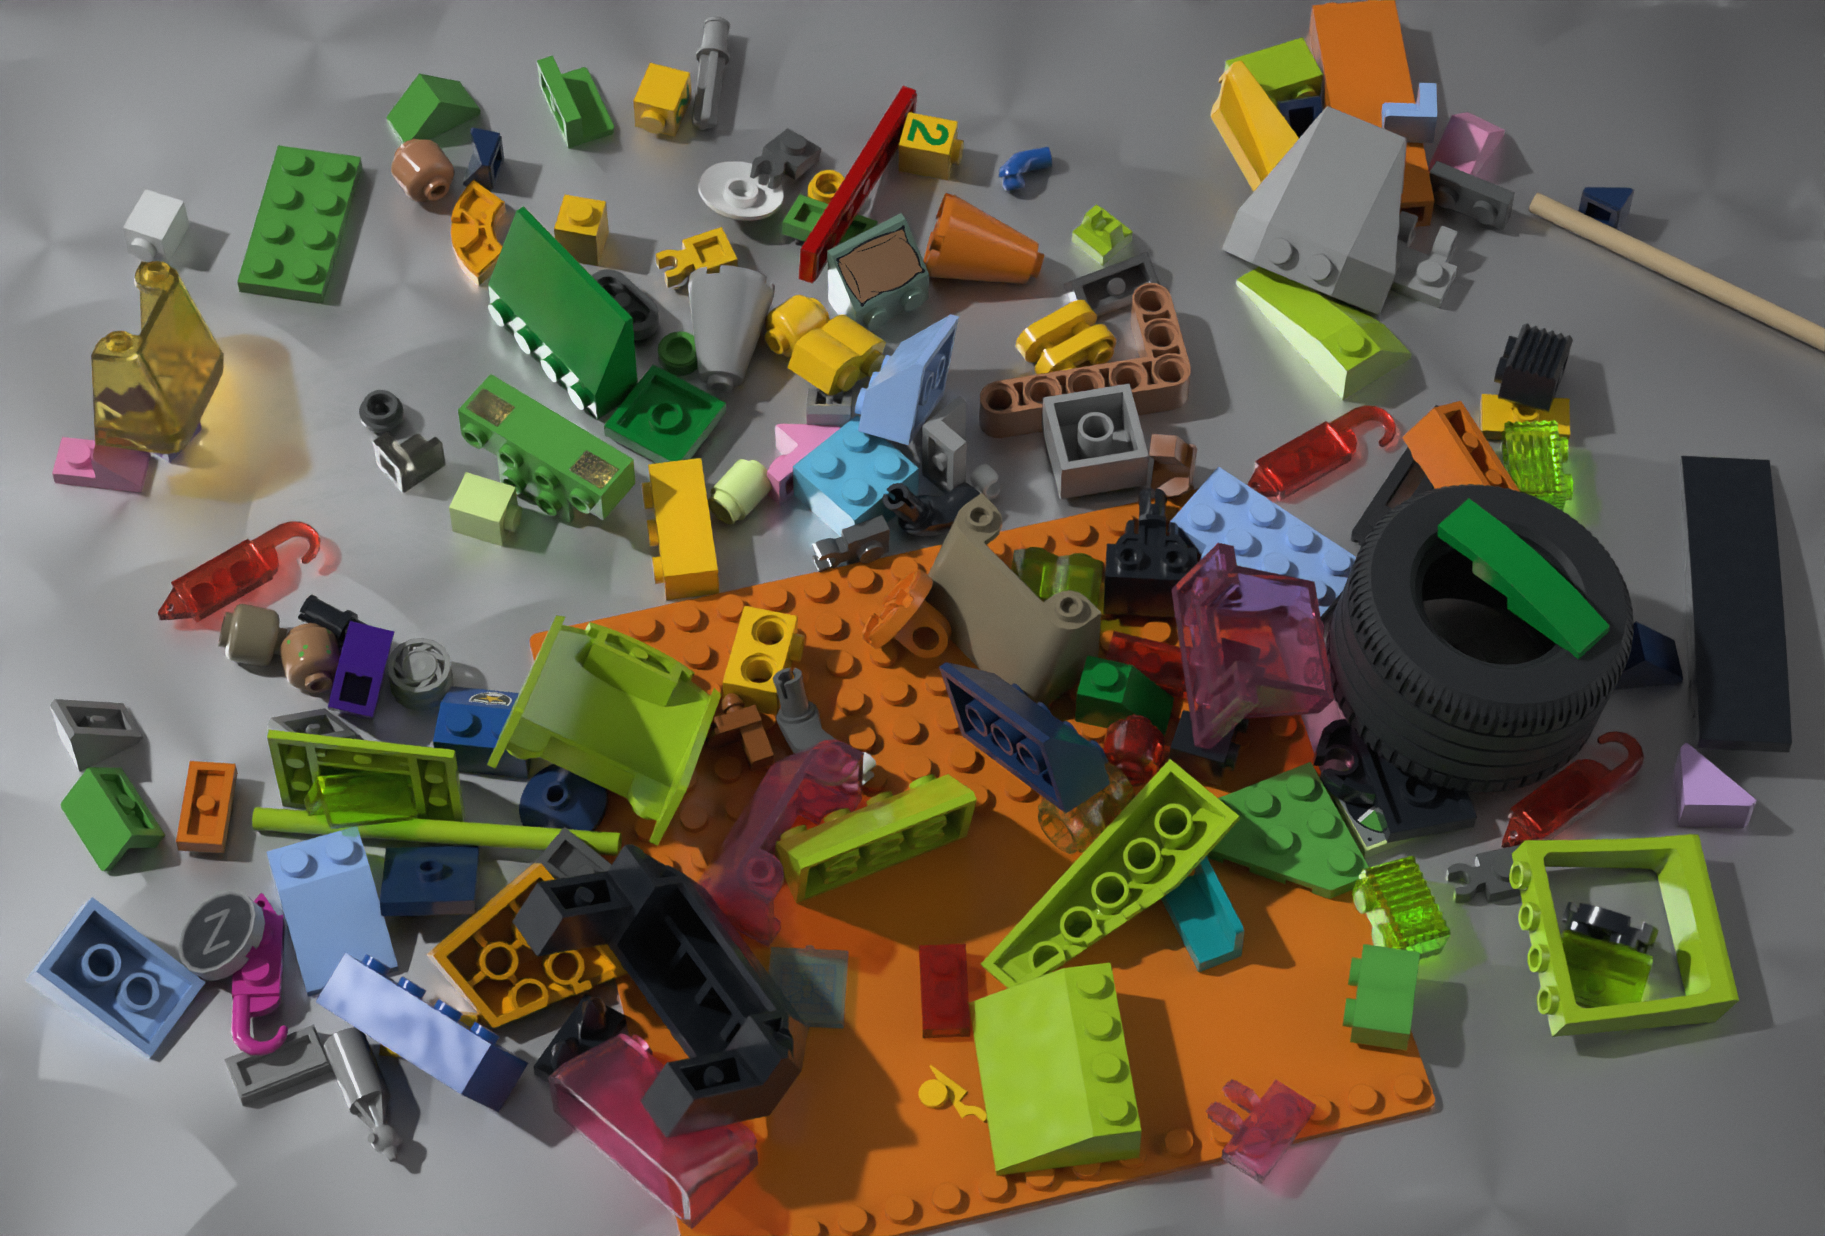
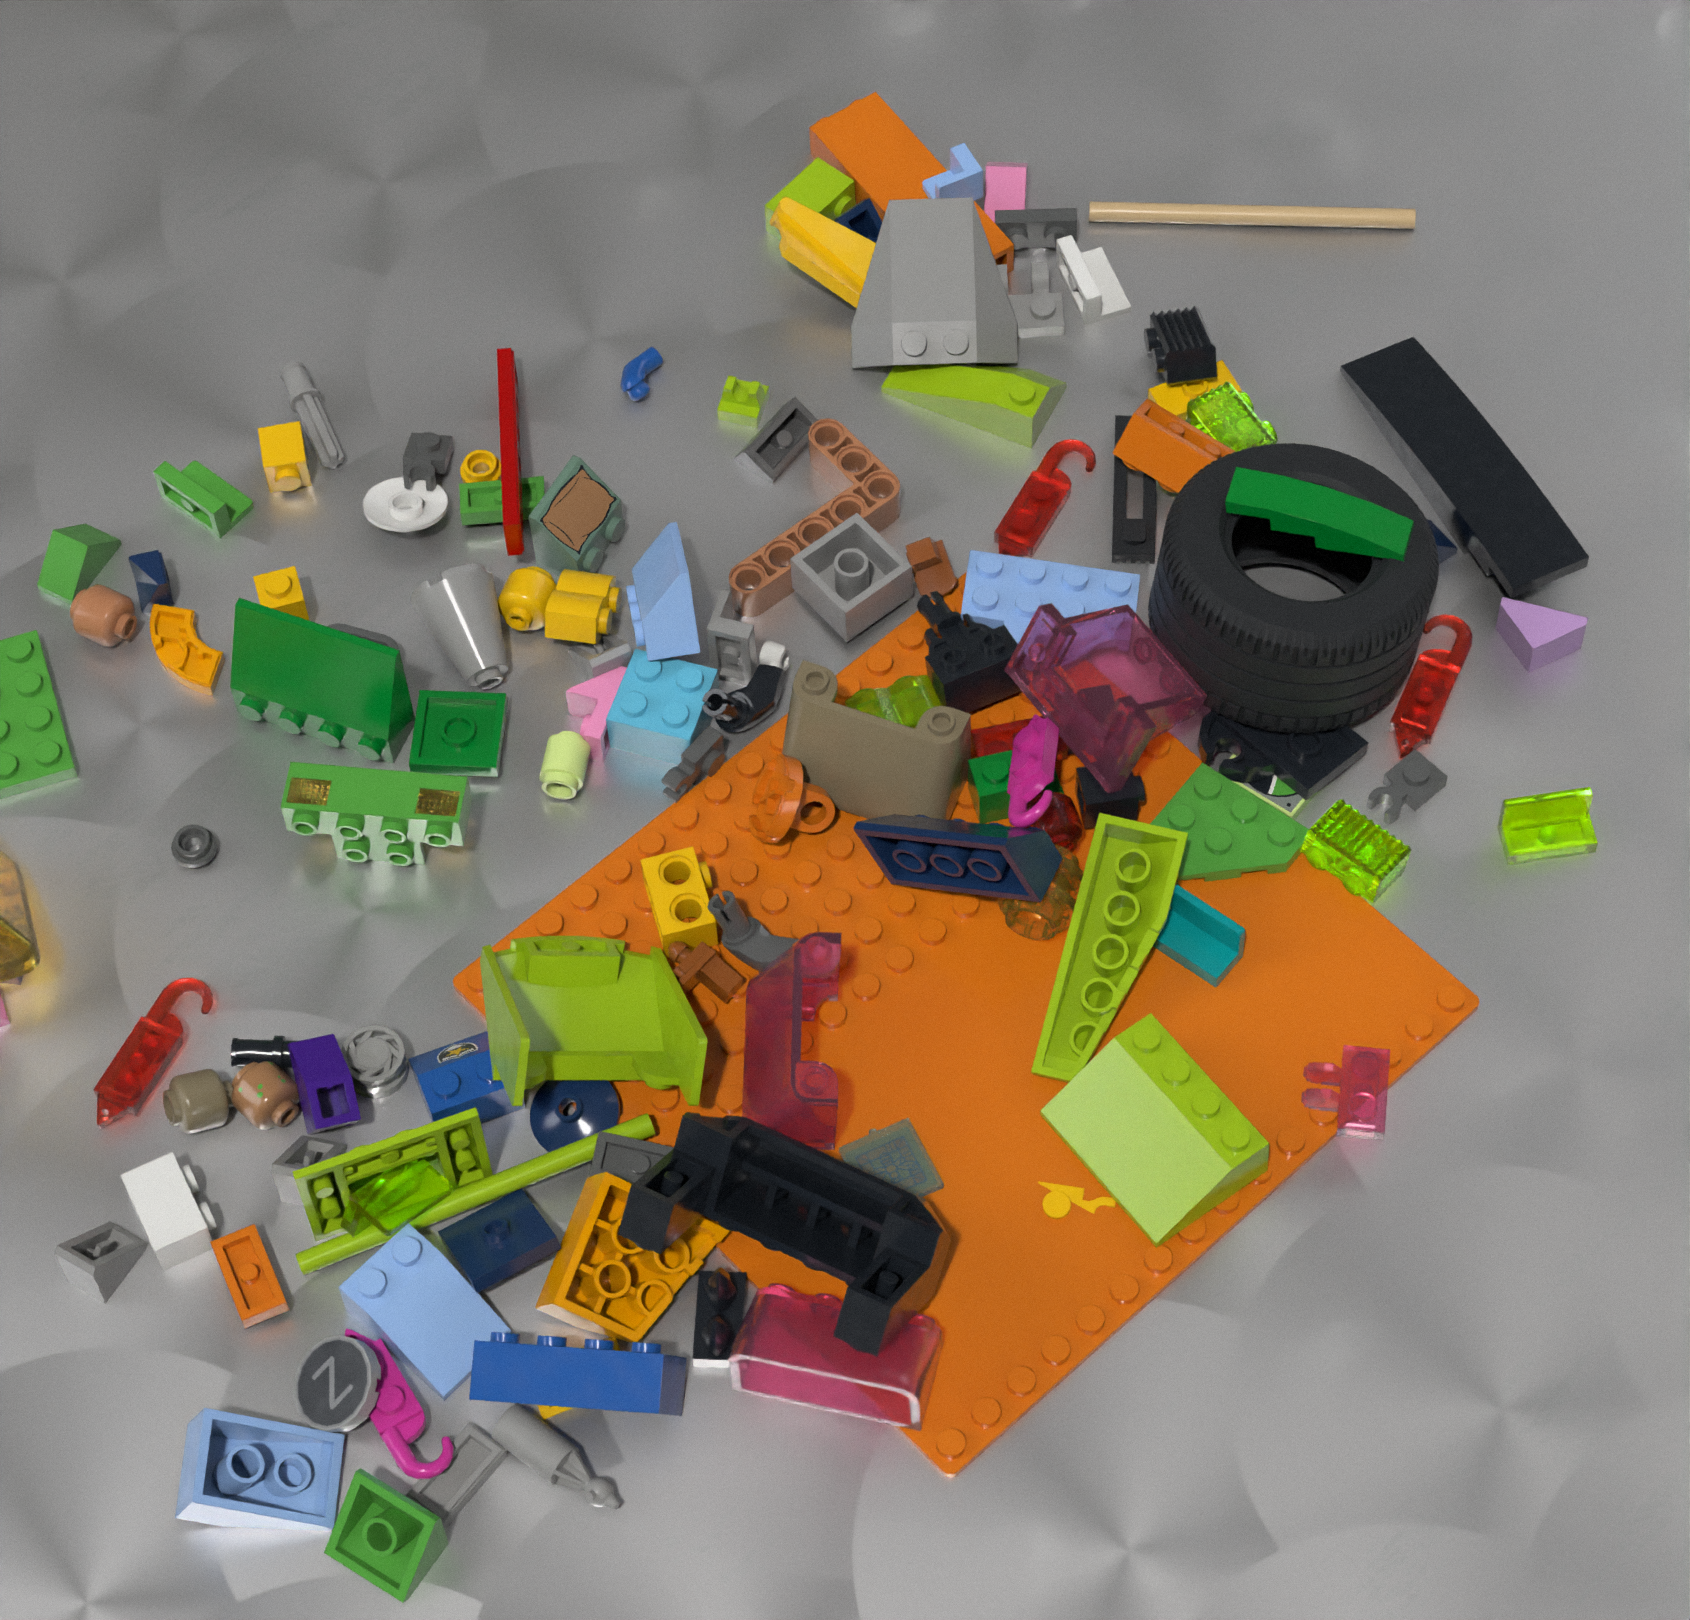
camera: 25 degrees left, 0 degrees up
bright green panel [60,767,166,871] -> none
clear smoke panel [373,432,446,494] -> none
yellowish green brick [449,472,522,546] -> none
yellow brick [641,458,719,600] -> none
yellow plate [656,227,738,288] -> none
bright green tile [658,331,698,376] -> none
lime slope [775,774,977,903] -> none
yellow brick [899,112,964,180] -> none
clear red plate [919,944,970,1038] -> none
orange cone [923,193,1044,284] -> none
yellow brick [1015,300,1117,374] -> none
bright green brick [1343,944,1420,1051] -> none
lime windscreen [1509,834,1739,1037] -> none
black plate [1562,902,1659,958] -> none
dark blue slope [1579,187,1634,230] -> none
none -> white brick [120,1152,217,1271]
none -> bright green slope [324,1468,449,1603]
none -> dark pink plate [1007,714,1059,828]
none -> white panel [1056,235,1131,326]

